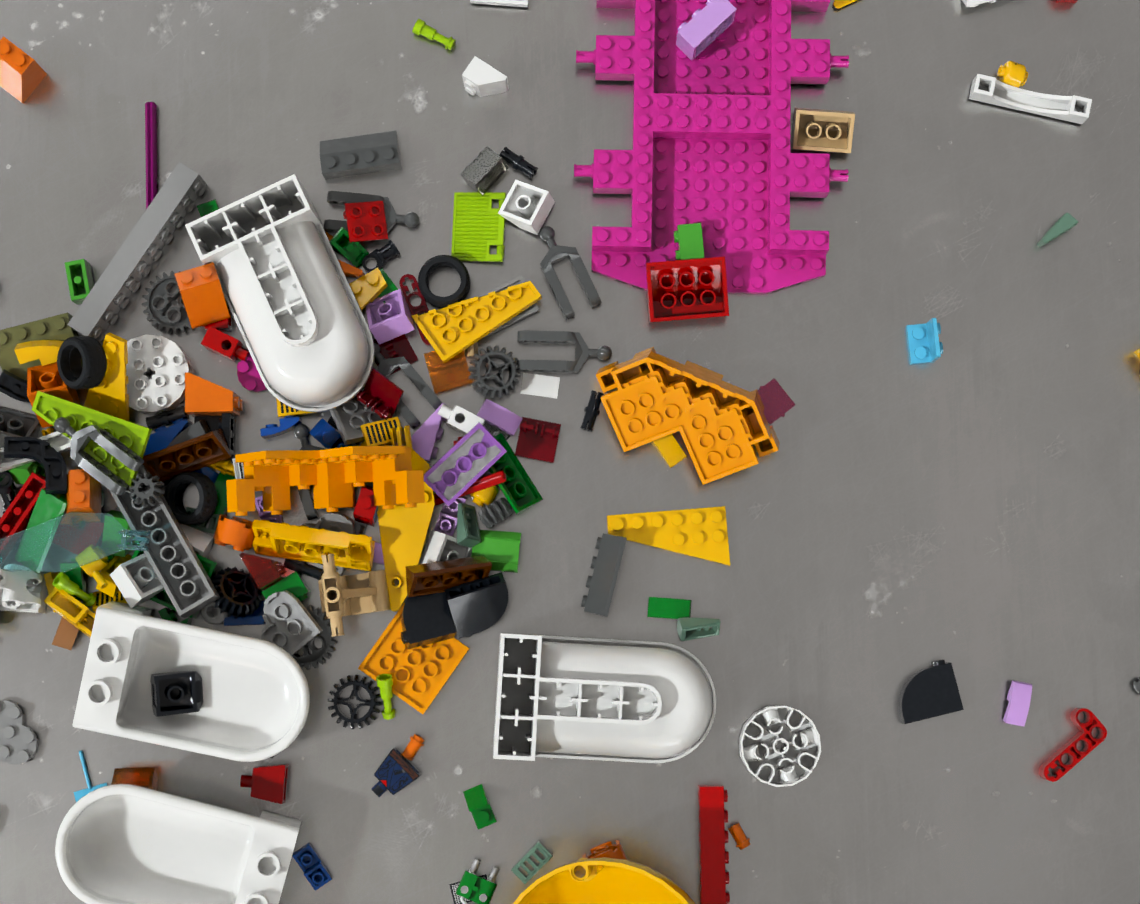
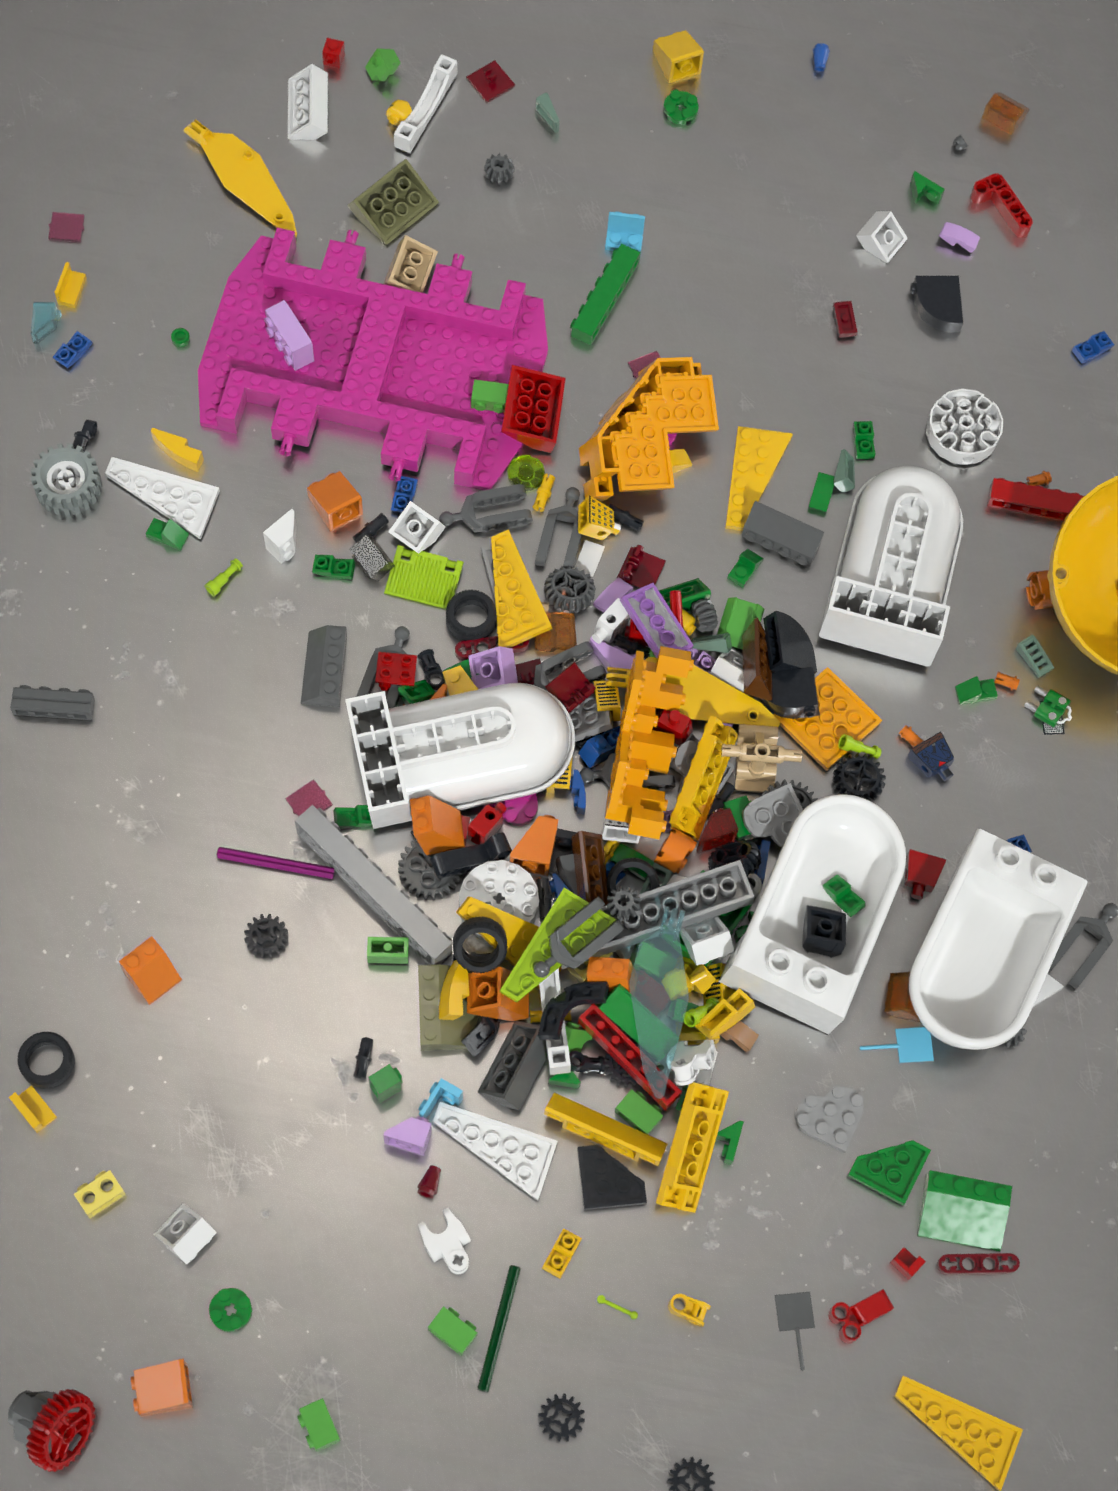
camera: 85 degrees left, 15 degrees down
none -> black gear [244,914,288,958]
none -> clear pink piece [285,779,333,817]
none -> orange slope [307,471,363,531]
none -> green slope [312,555,356,580]
none -> olive slope [347,159,439,245]
none -> bright green brick [365,48,401,81]
none -> blue slope [391,476,418,513]
none -> black beam [430,832,512,878]
none -> dark red piece [466,60,515,102]
none -> dark grey gear [484,153,514,185]
none -> clear neon green tile [507,455,545,491]
none -> yellow pin [532,473,555,512]
none -> green brick [570,243,641,345]
none -> yellow torso [578,495,621,540]
none -> black pin [613,634,650,659]
none -> green plate [663,90,699,125]
none -> green slope [727,549,764,588]
none -> green slope [823,874,866,917]
none -> dark red plate [833,301,858,338]
none -> green slope [853,421,875,459]
none -> white slope [856,211,908,263]
none -> green slope [910,171,945,204]
none -> orange pin [994,671,1020,691]
none -> blue slope [1072,331,1114,364]

